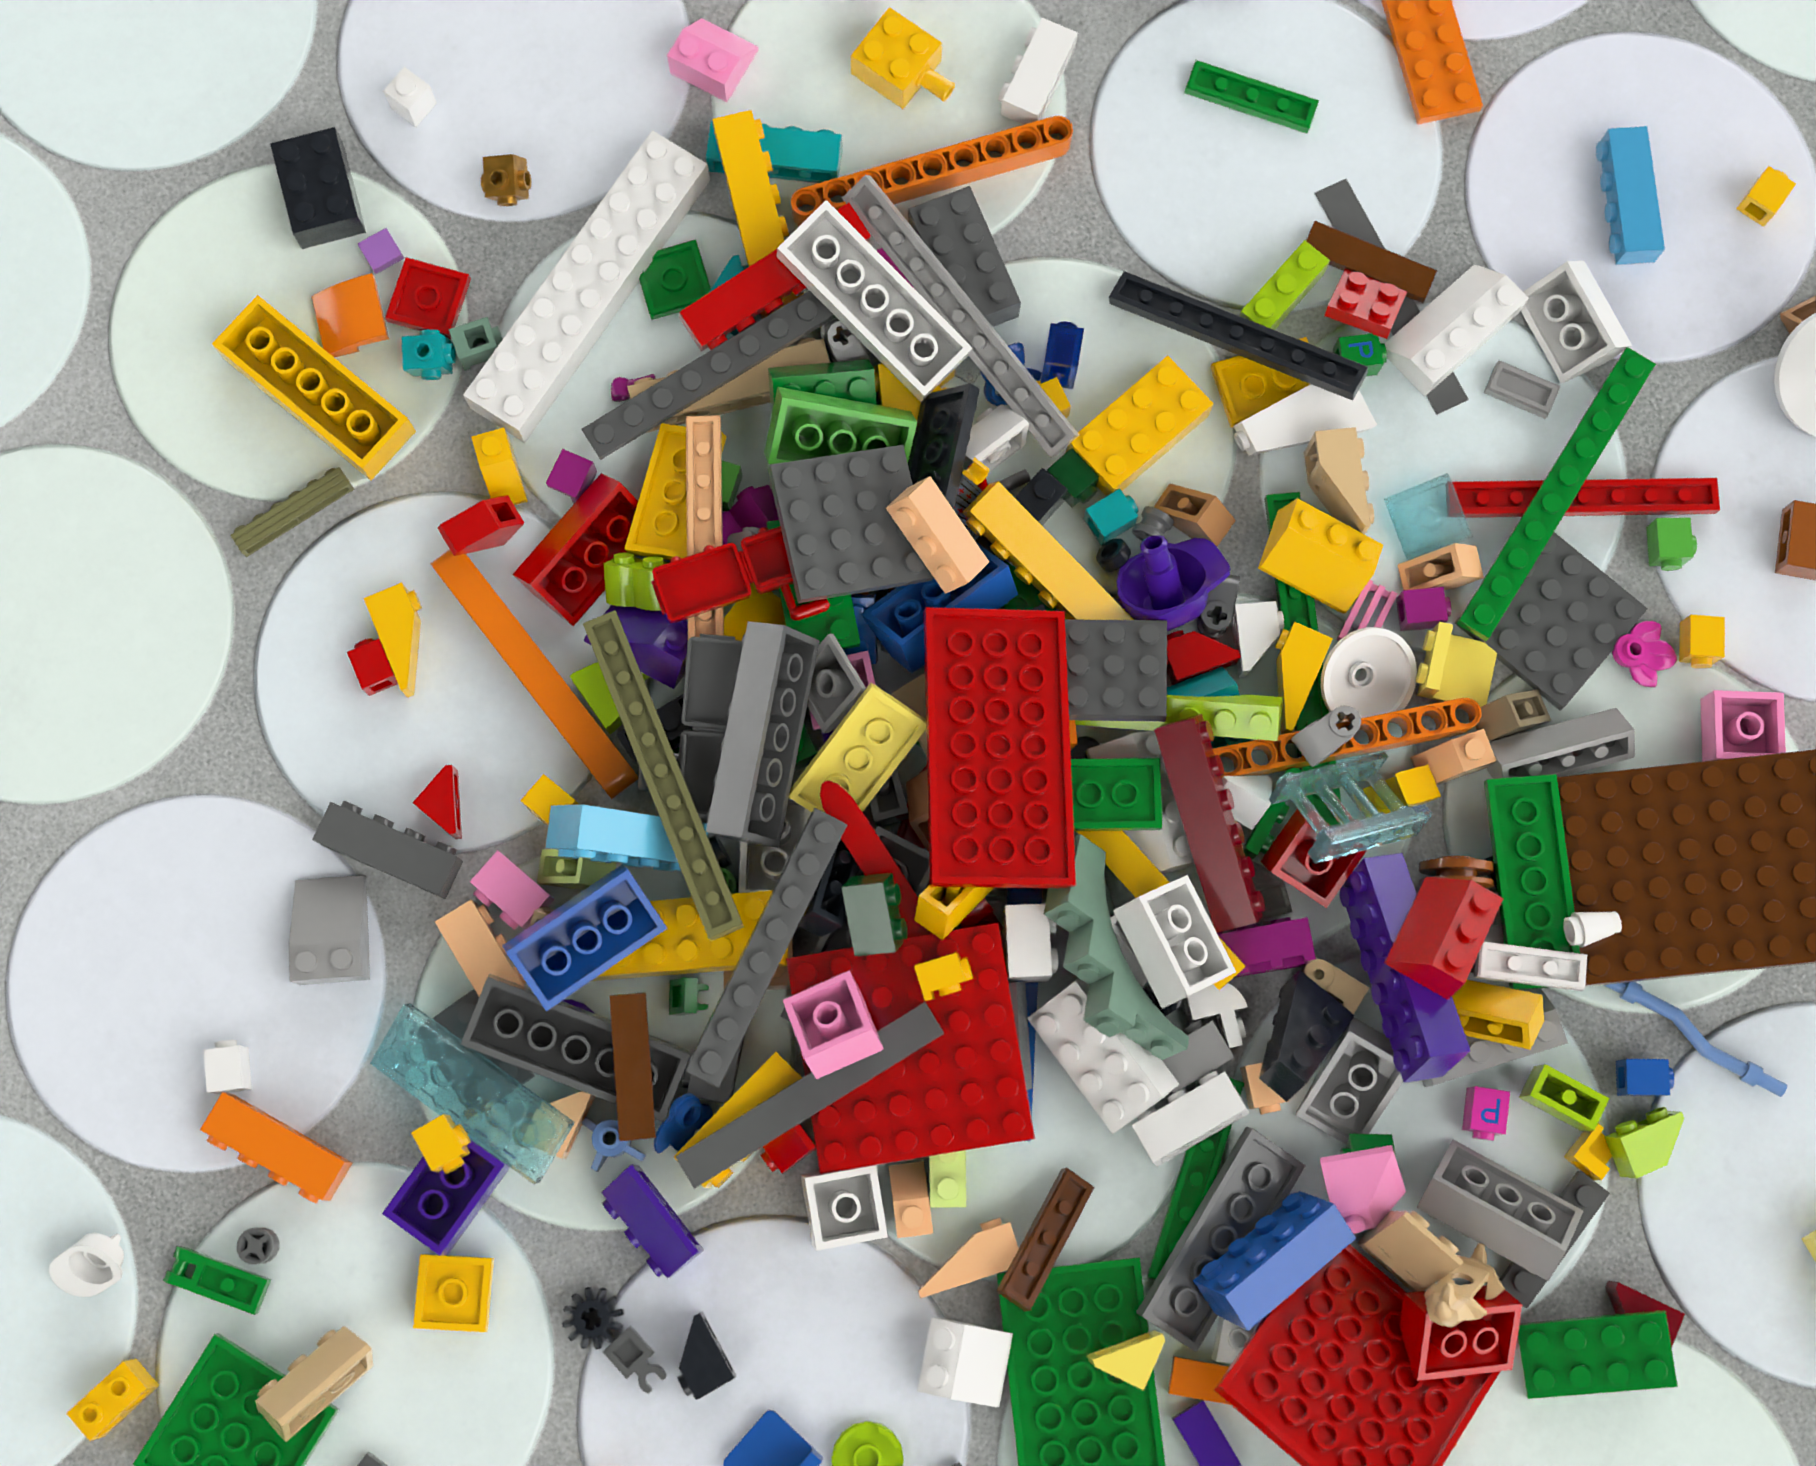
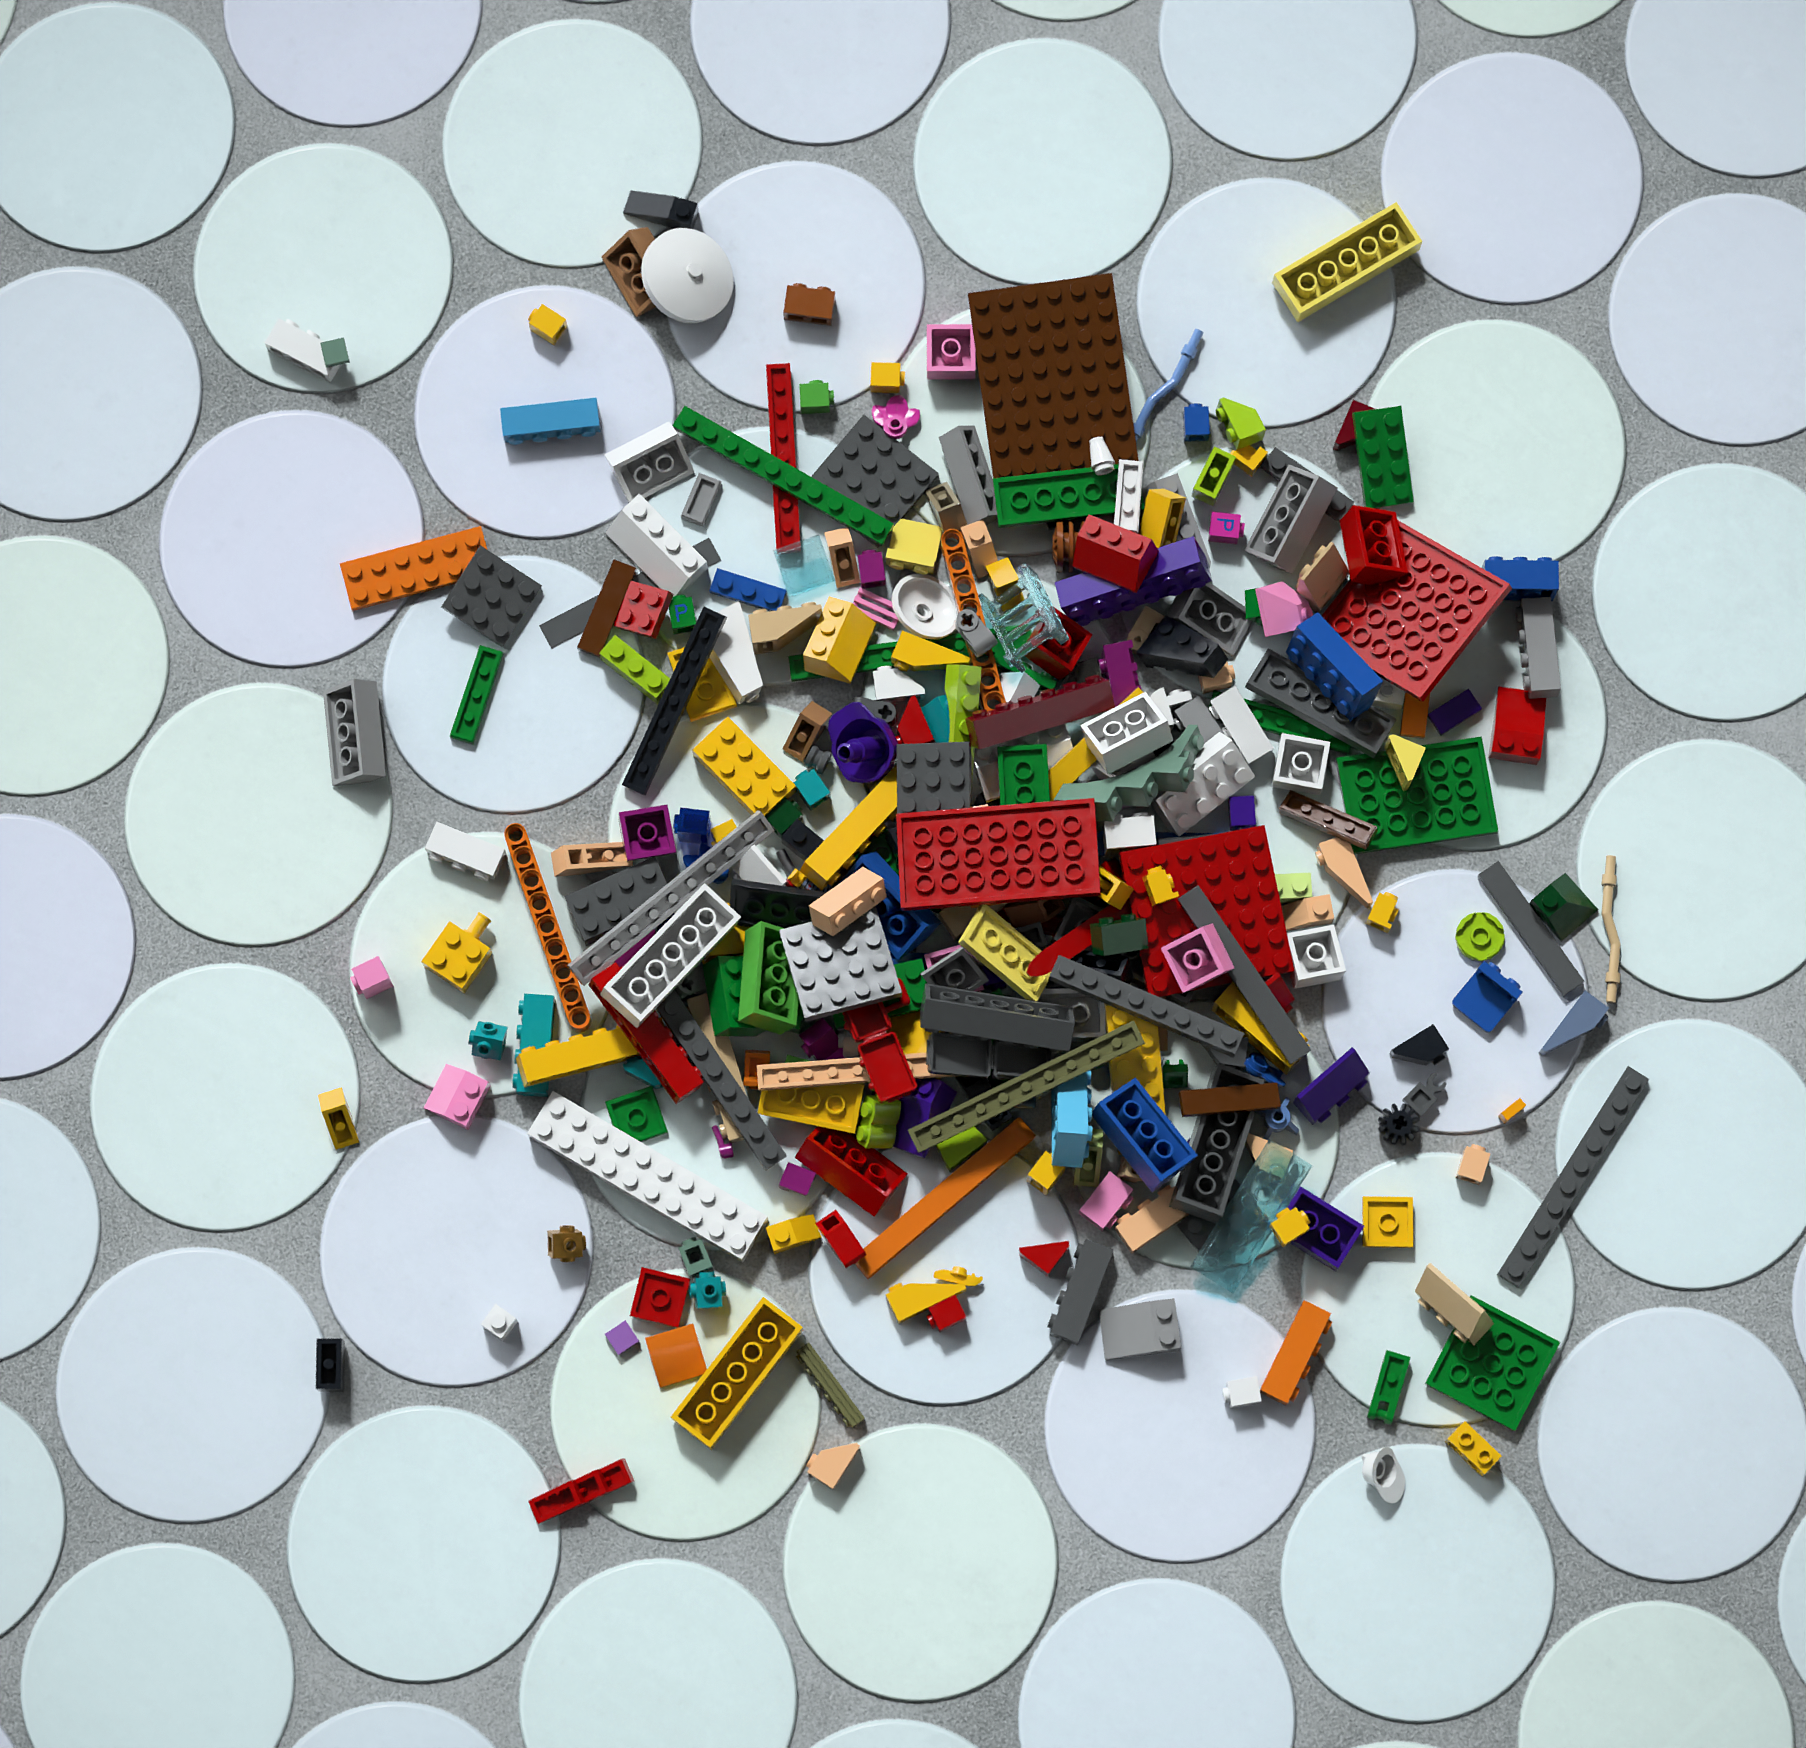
camera: 90 degrees left, 0 degrees up
dark grey wheel [237,1228,279,1264] -> none
black brick [270,127,366,249] -> none
white slope [917,1317,1013,1407] -> none
black tile [1096,538,1131,572] -> none
tan piece [1424,1243,1505,1327] -> none
none -> dark grey plate [441,545,542,647]
none -> teal brick [468,1021,508,1061]
none -> red slope [528,1458,634,1524]
none -> light nougat slope [551,842,633,877]
none -> magenta slope [618,804,676,861]
none -> blue plate [709,568,787,612]
none -> orange bracket [743,1050,770,1090]
none -> light nougat slope [806,1443,860,1490]
none -> yellow piece [933,1266,983,1286]
none -> dark purple brick [1228,796,1256,831]
none -> white brick [1271,733,1330,796]
none -> yellow brick [1365,892,1399,933]
none -> light nougat brick [1455,1144,1490,1185]

